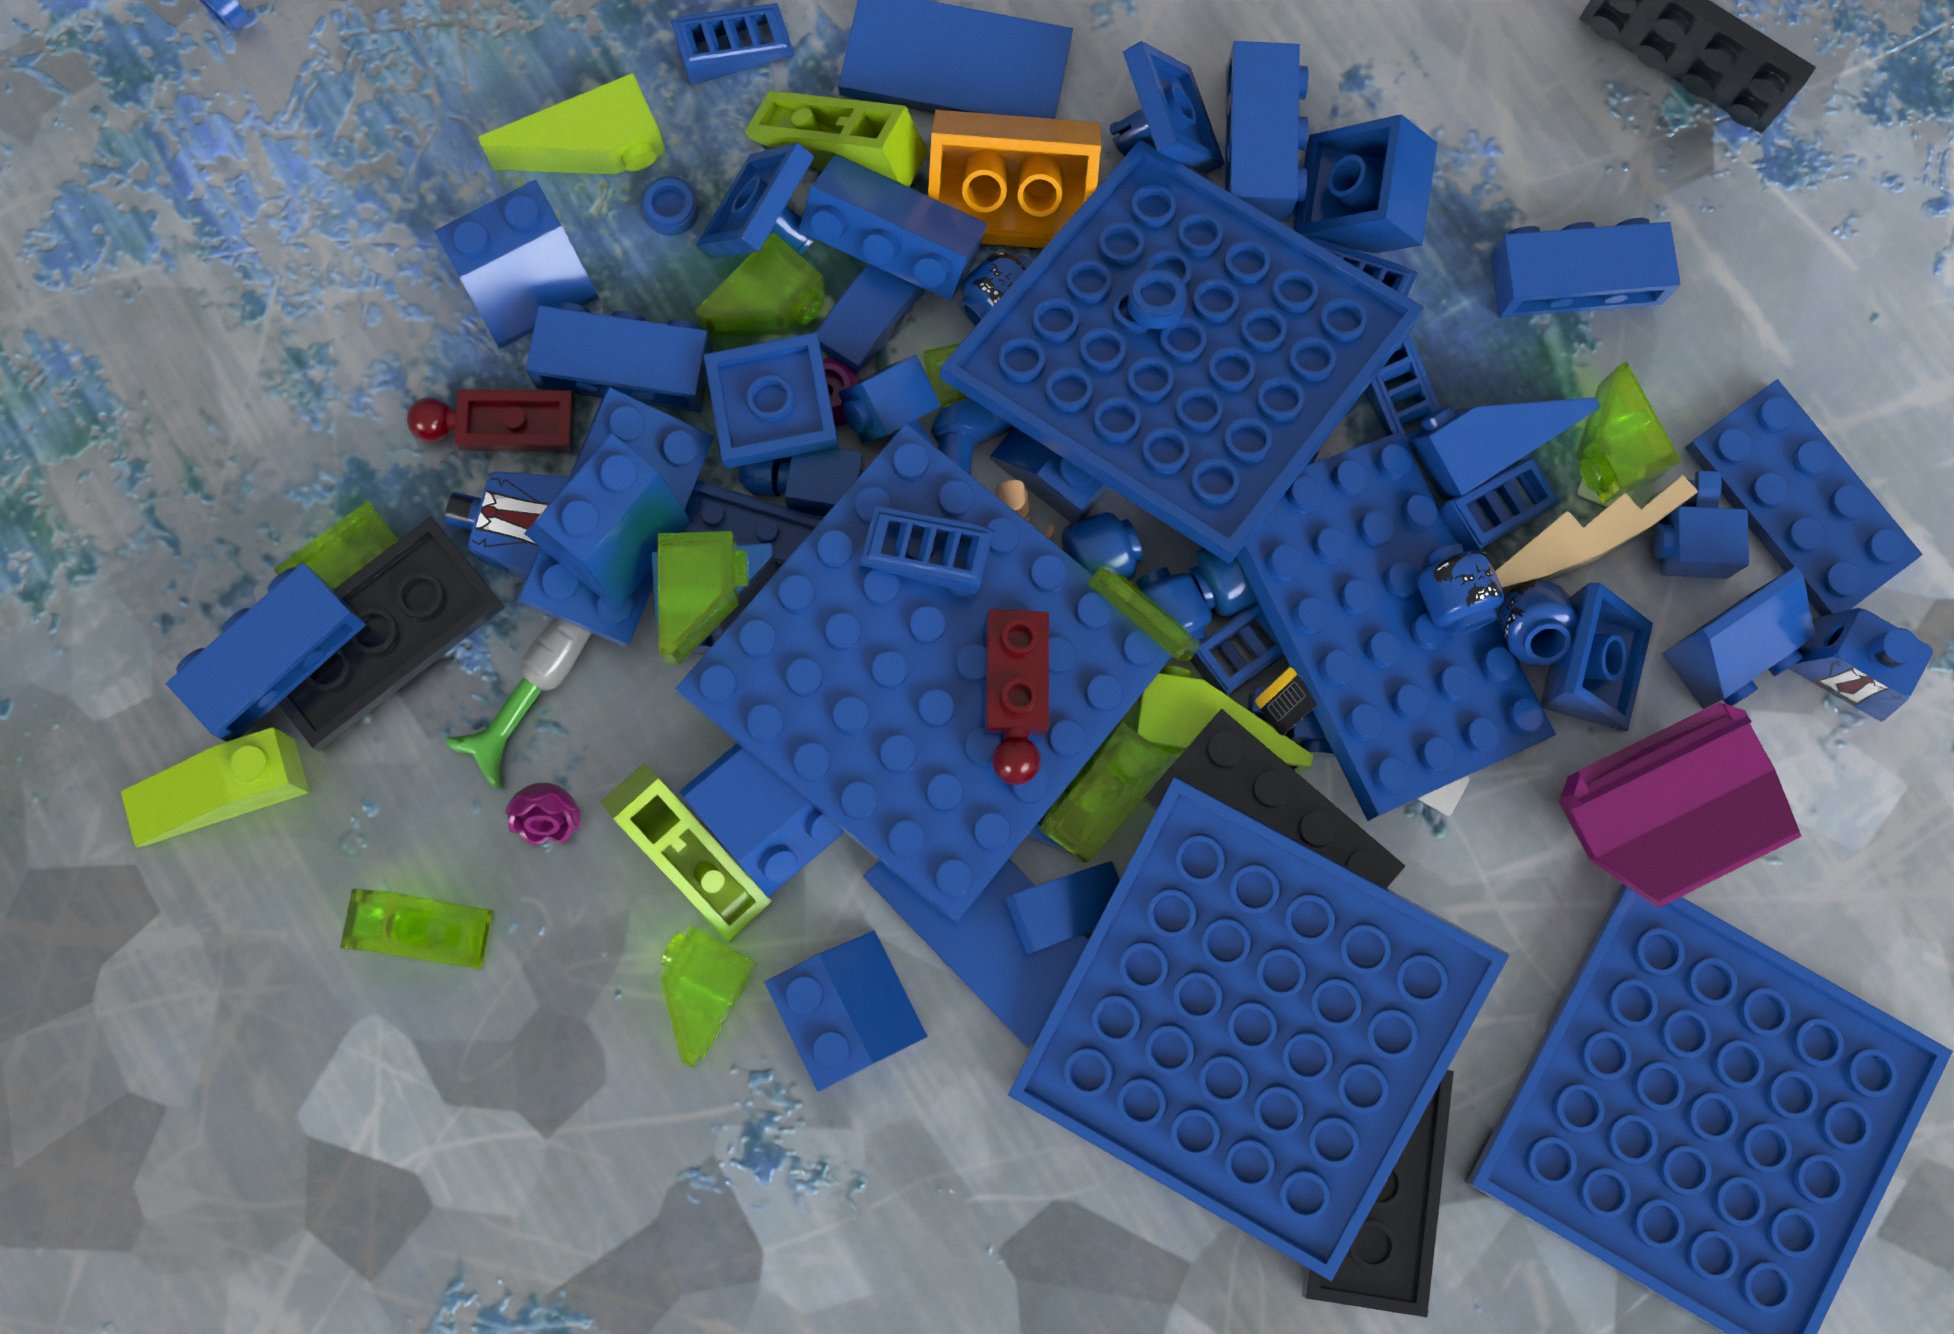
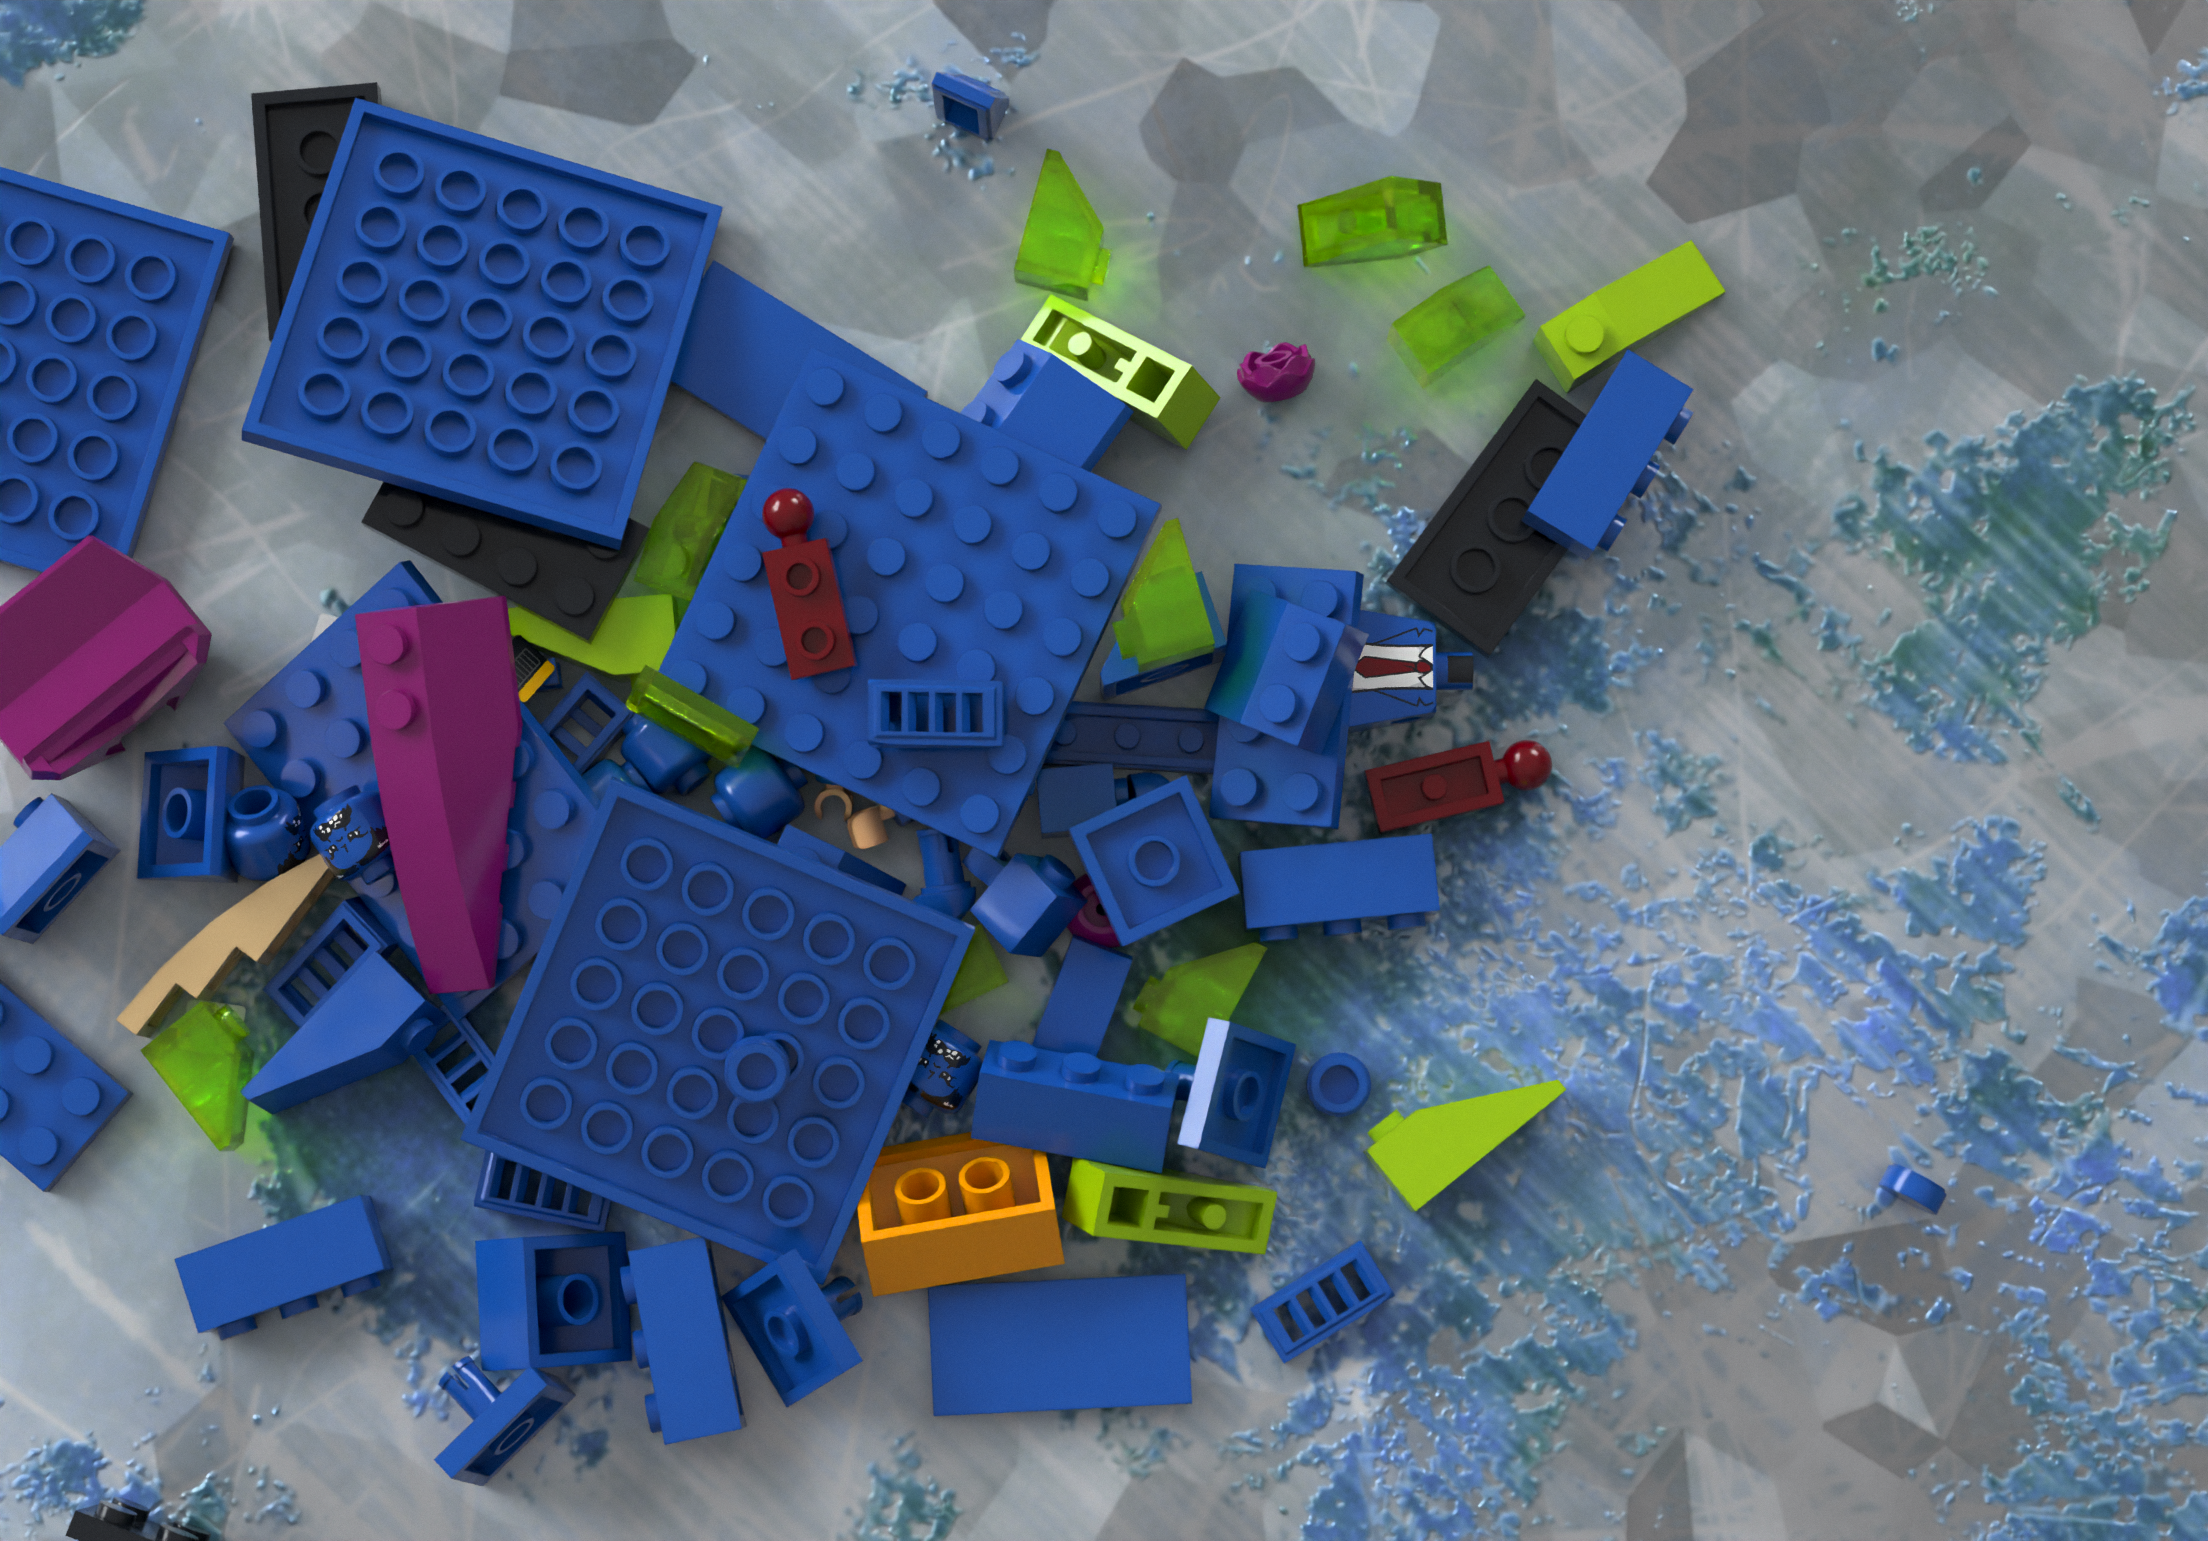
camera: 170 degrees right, 5 degrees up
clear neon green tile [273,501,399,590] -> none
blue slope [434,179,599,349] -> none
piece [445,618,591,788] -> none
blue slope [764,930,928,1092] -> none
blue slope [1005,861,1120,955] -> none
blue brick [1653,471,1749,579] -> none
none -> magenta wedge [355,596,523,994]
none -> blue tile [434,1356,576,1486]
none -> blue slope [931,72,1010,141]
none -> clear neon green slope [1386,265,1526,389]

